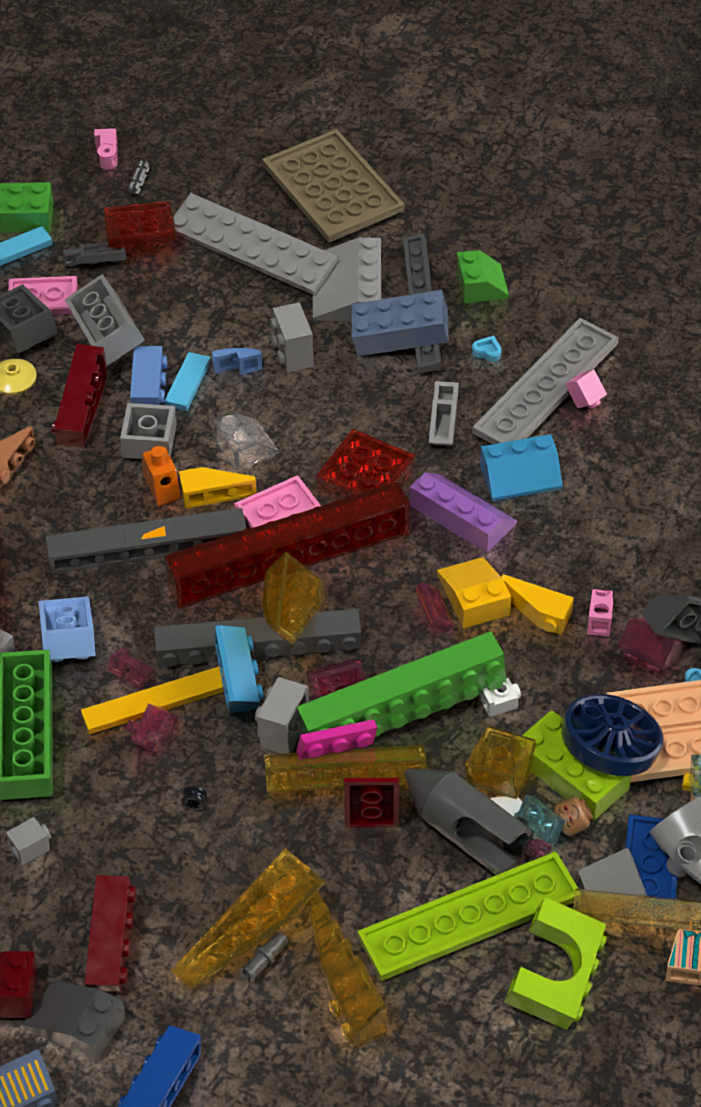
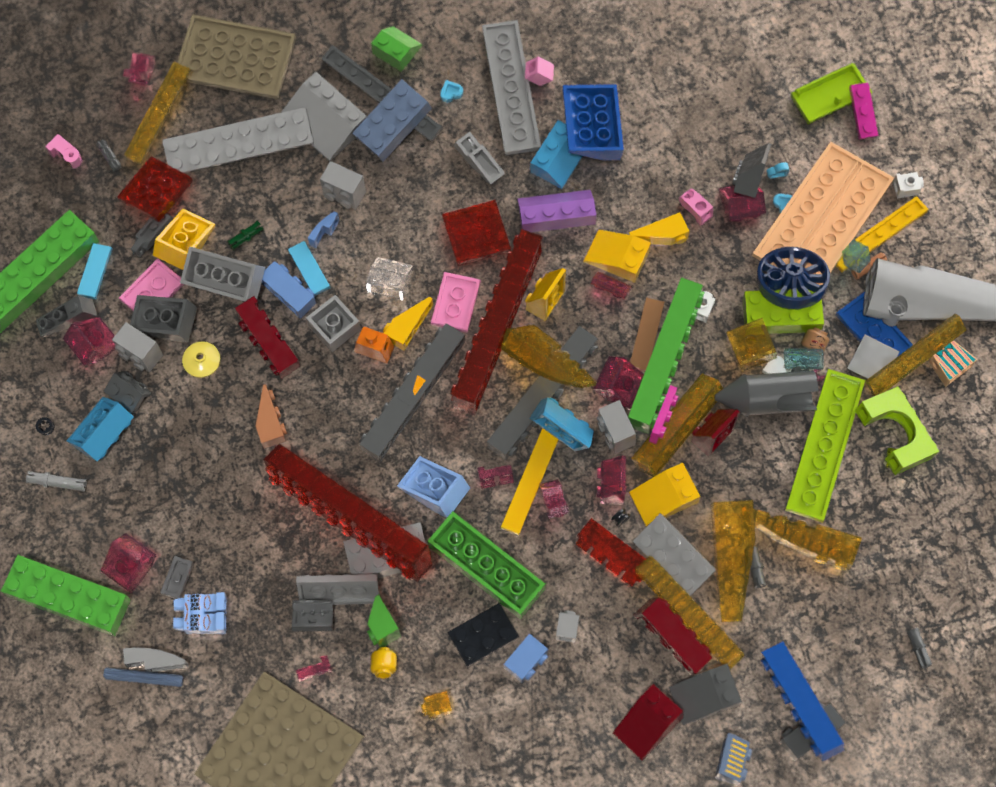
camera: 45 degrees left, 20 degrees up
none -> clear pink brick [123,52,156,86]
none -> clear yellow plate [124,62,191,165]
none -> yellow slope [153,209,215,270]
none -> dark green pin [227,221,264,251]
none -> yellow slope [525,268,566,321]
none -> blue slope [562,84,624,160]
none -> clear red windscreen [576,518,654,587]
none -> clear pink slope [597,456,626,505]
none -> yellow slope [629,463,701,527]
none -> light grey plate [633,513,717,598]
none -> clear yellow beam [634,555,745,670]

